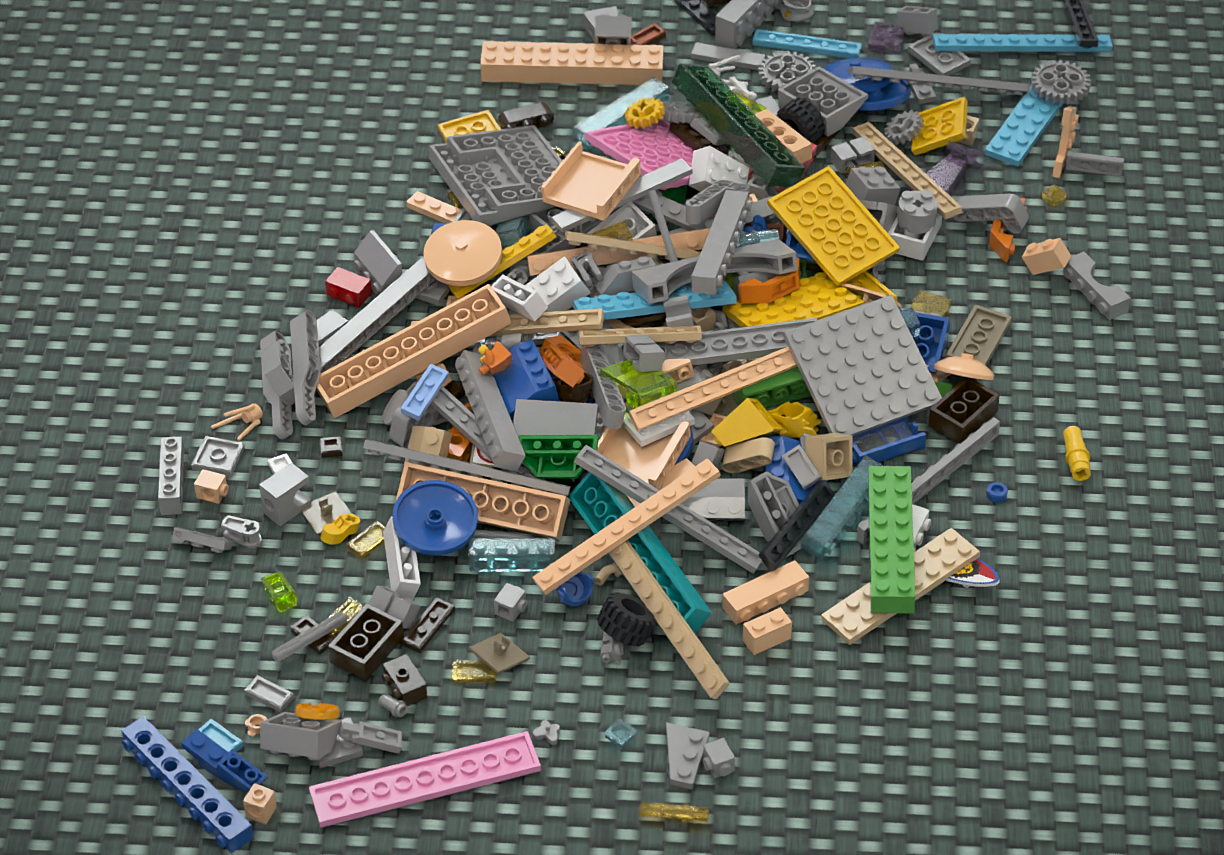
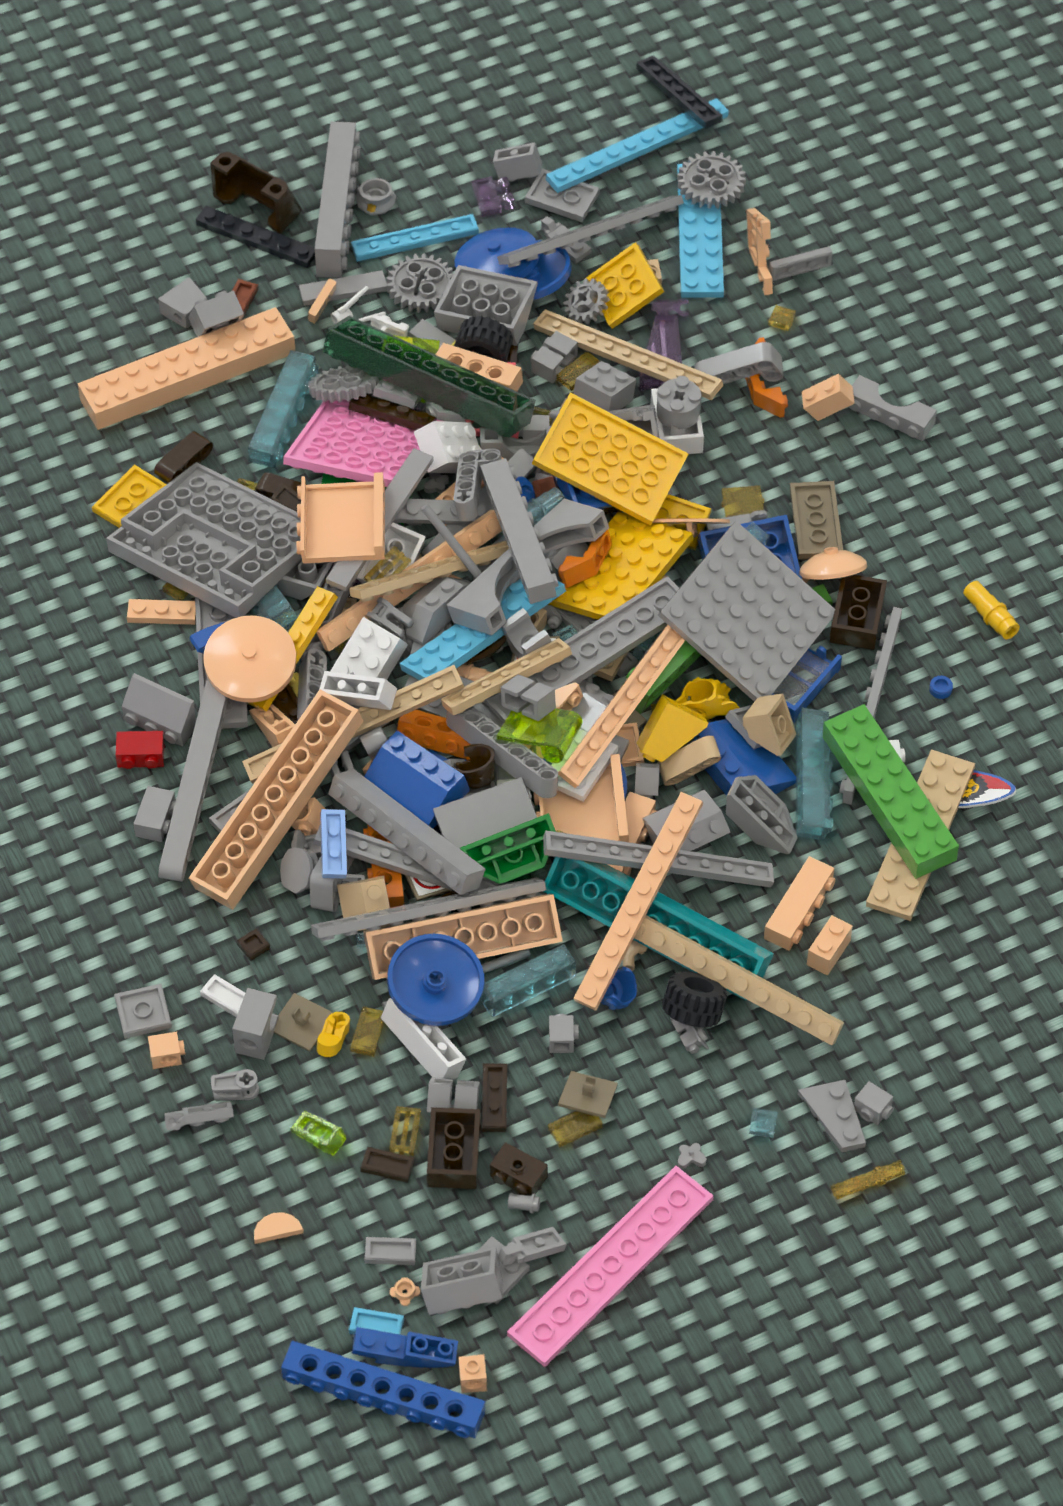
camera: 30 degrees left, 10 degrees up
light grey brick [158,436,184,515] -> none
light nougat plant [211,403,263,441] -> none
light grey beam [260,310,321,440] -> none
light grey axle [271,611,348,662] -> none
light orange tile [295,703,340,720] -> none
orange piece [478,341,513,375] -> none
orange brick [542,343,585,387] -> none
yellow gear [624,97,665,129] -> none
black plate [758,480,836,572] -> none
light grey tile [782,444,822,490] -> none
none -> light nougat tile [254,1213,304,1244]
none -> light nougat tile [308,278,337,324]

